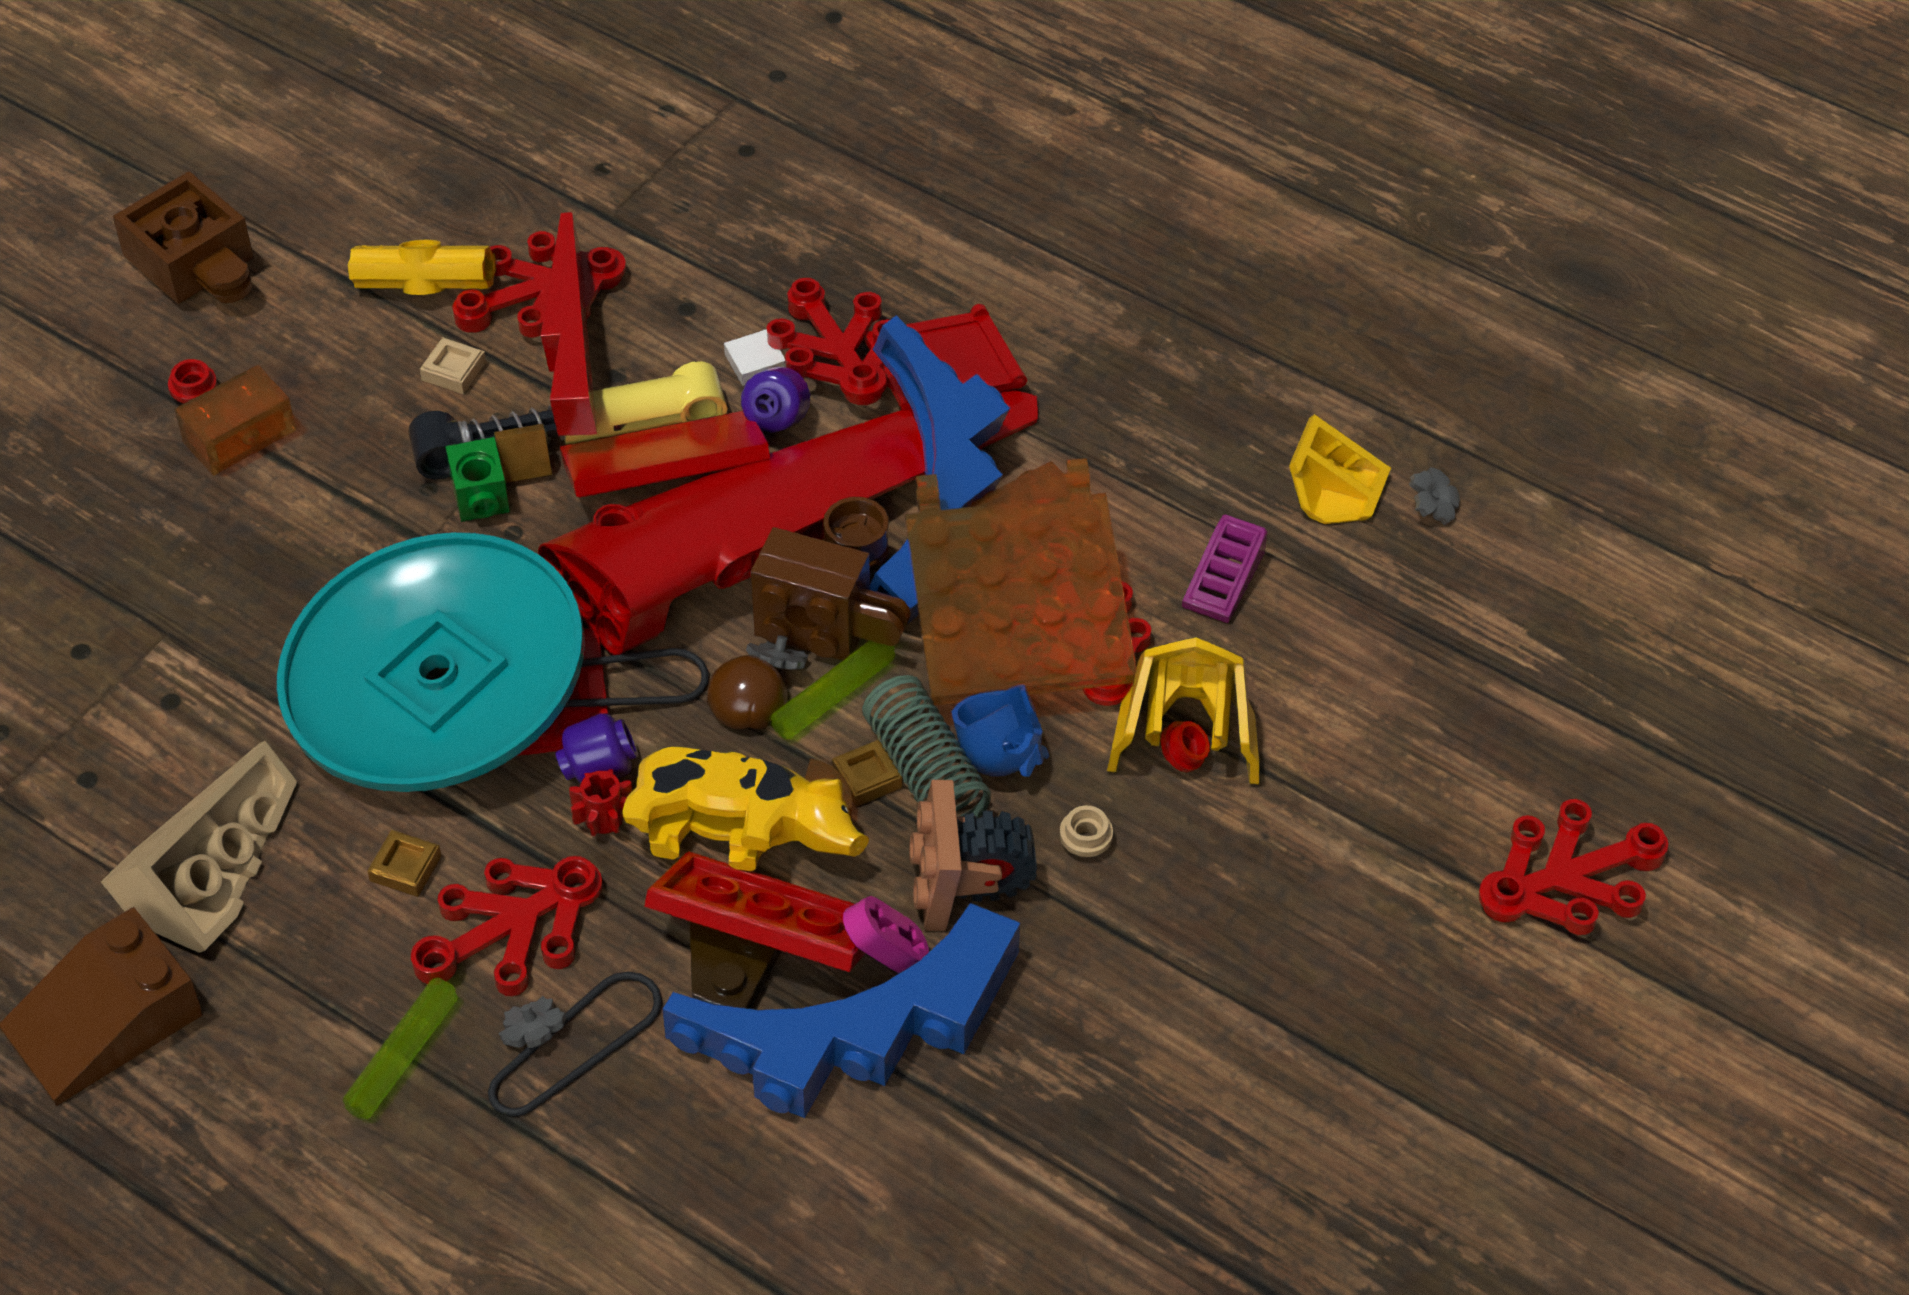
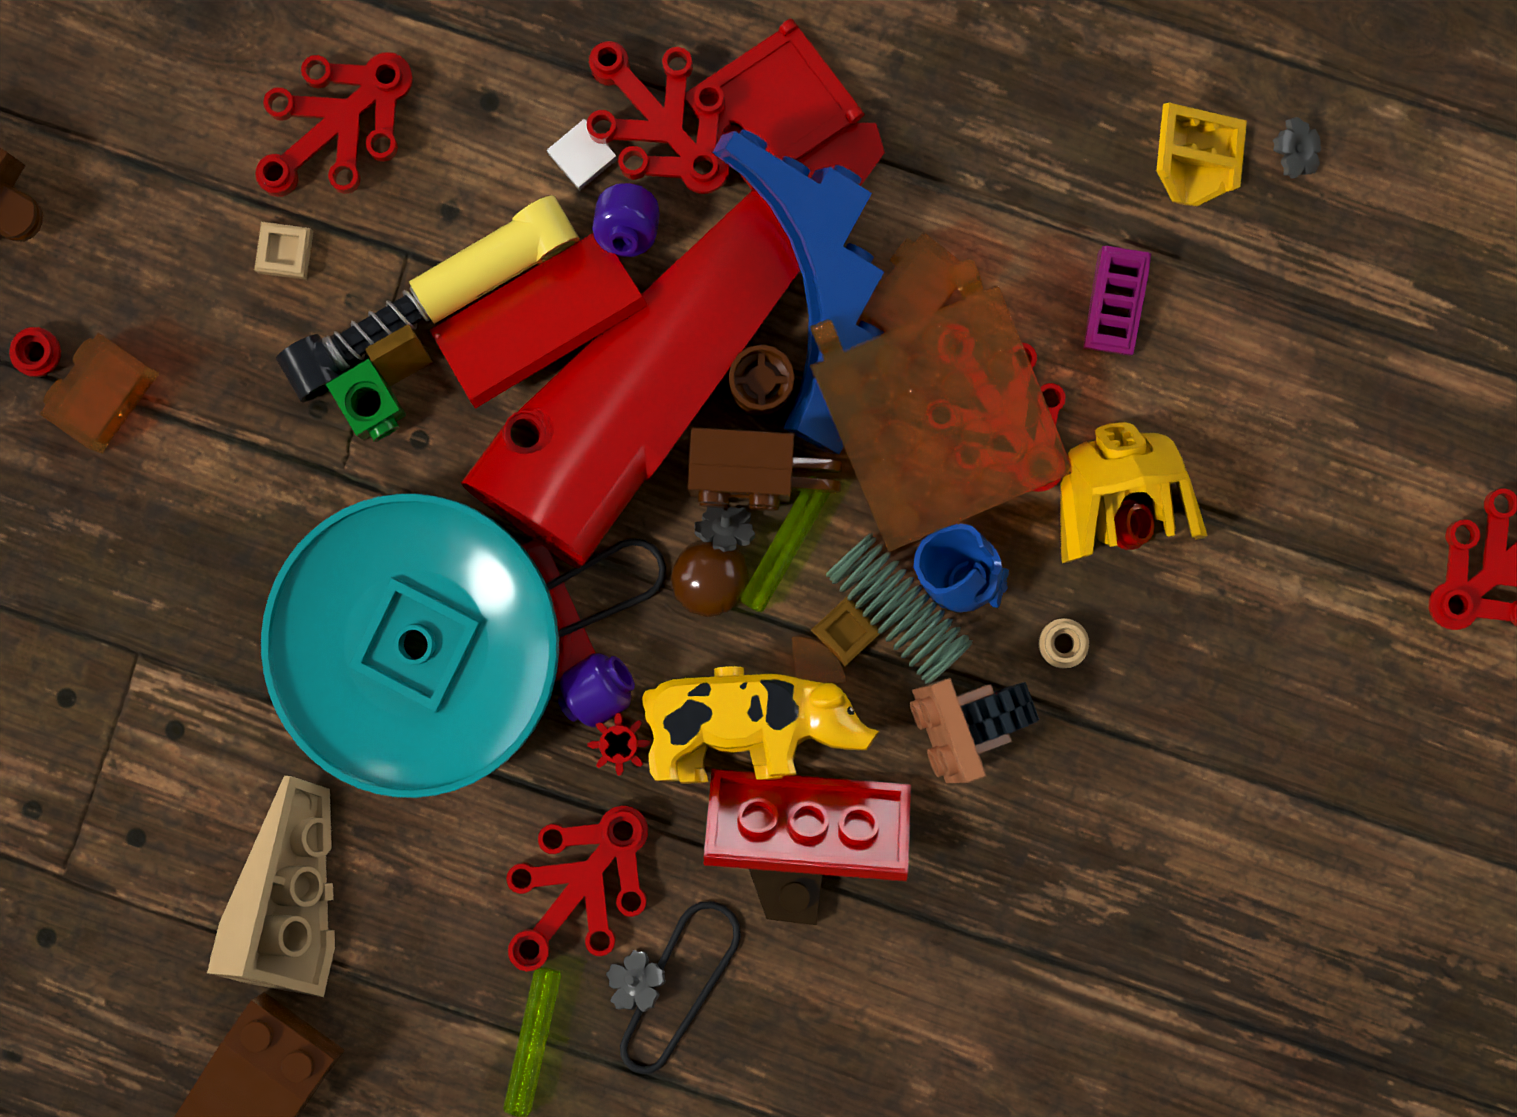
camera: 15 degrees left, 35 degrees up
yellow piece [348,239,496,295] -> none
pearl gold tile [367,829,442,897] -> none
red slope [541,212,597,436] -> none
blue arch [662,903,1020,1118] -> none
dark pink beam [843,896,929,973] -> none

